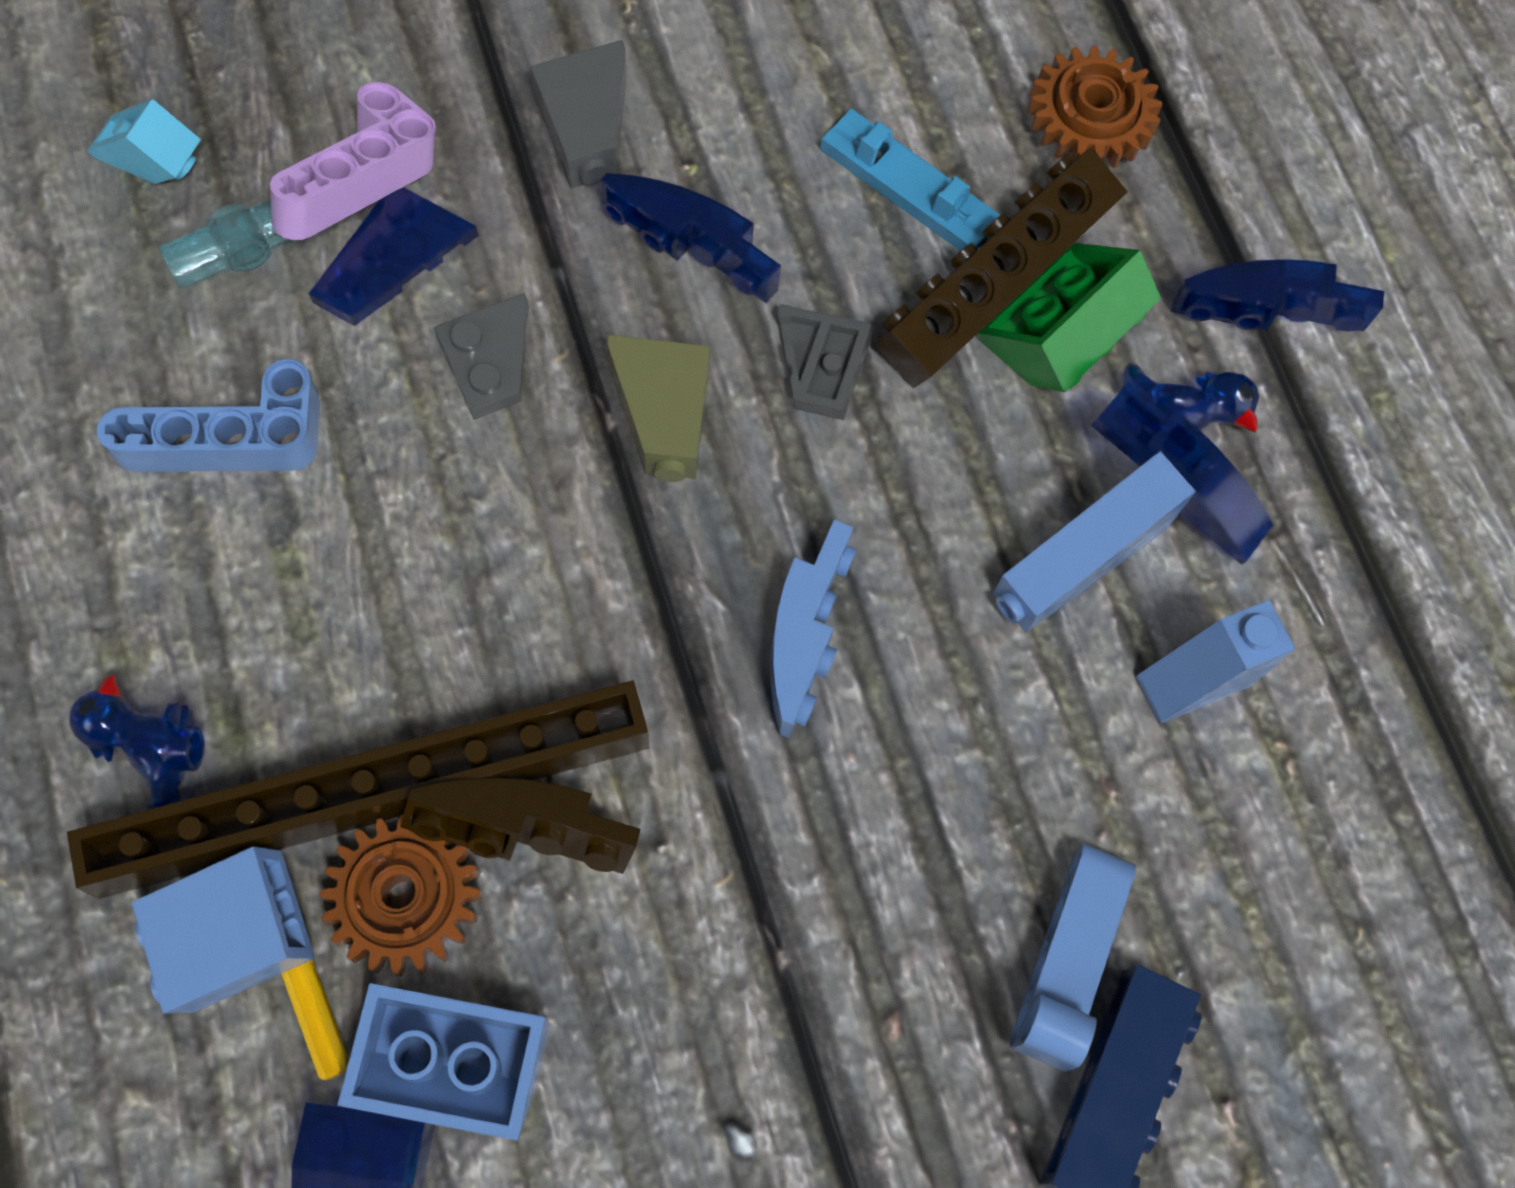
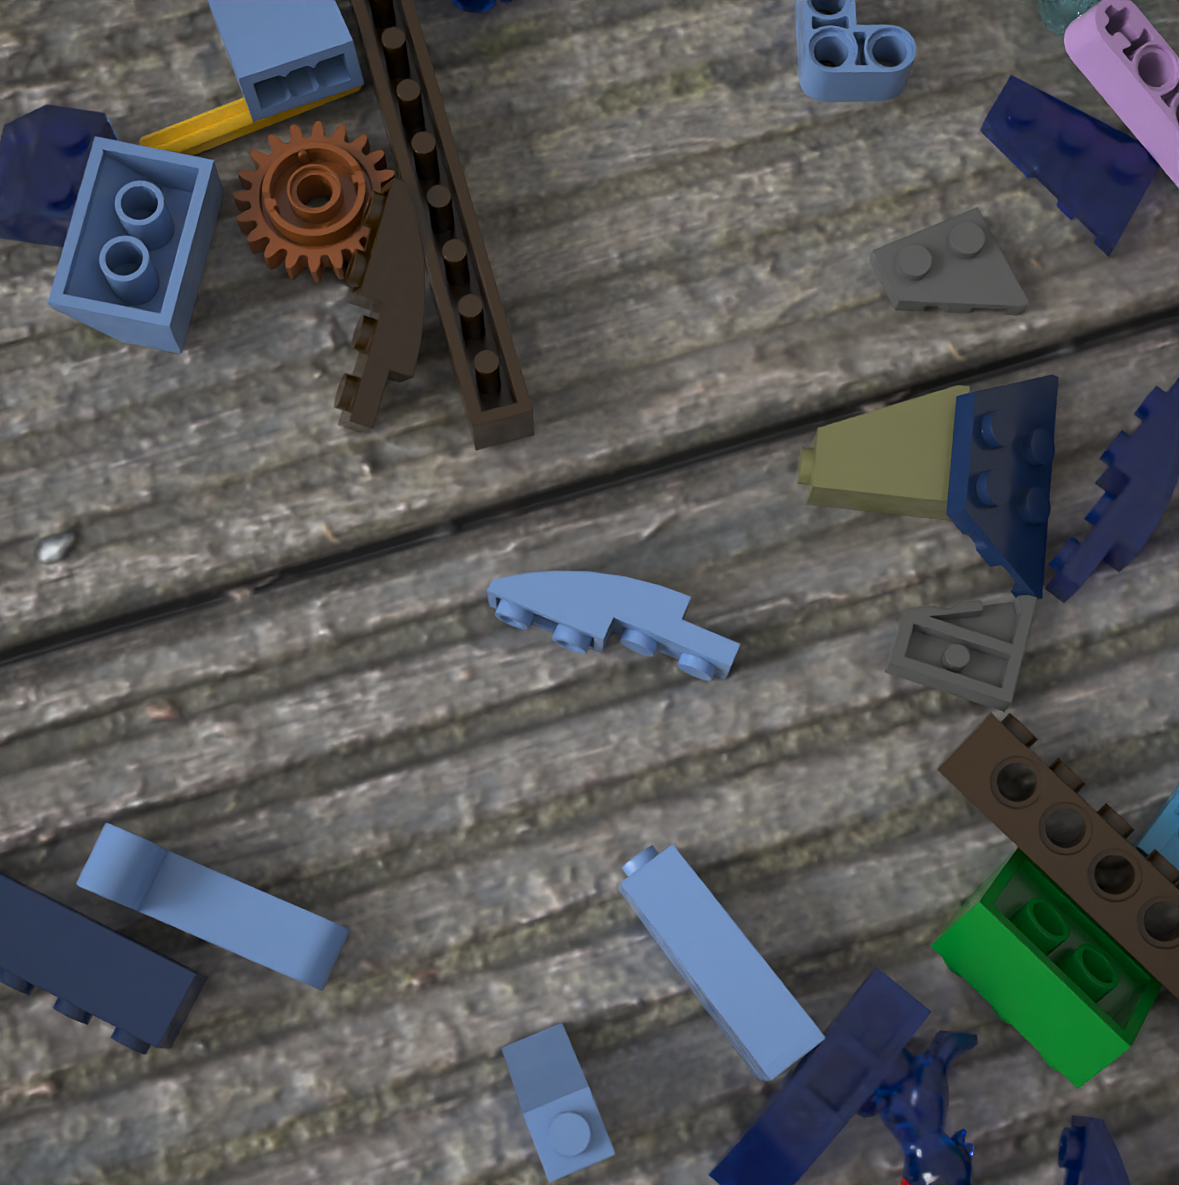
camera: 95 degrees right, 5 degrees up
none -> dark blue wing [946,374,1059,600]

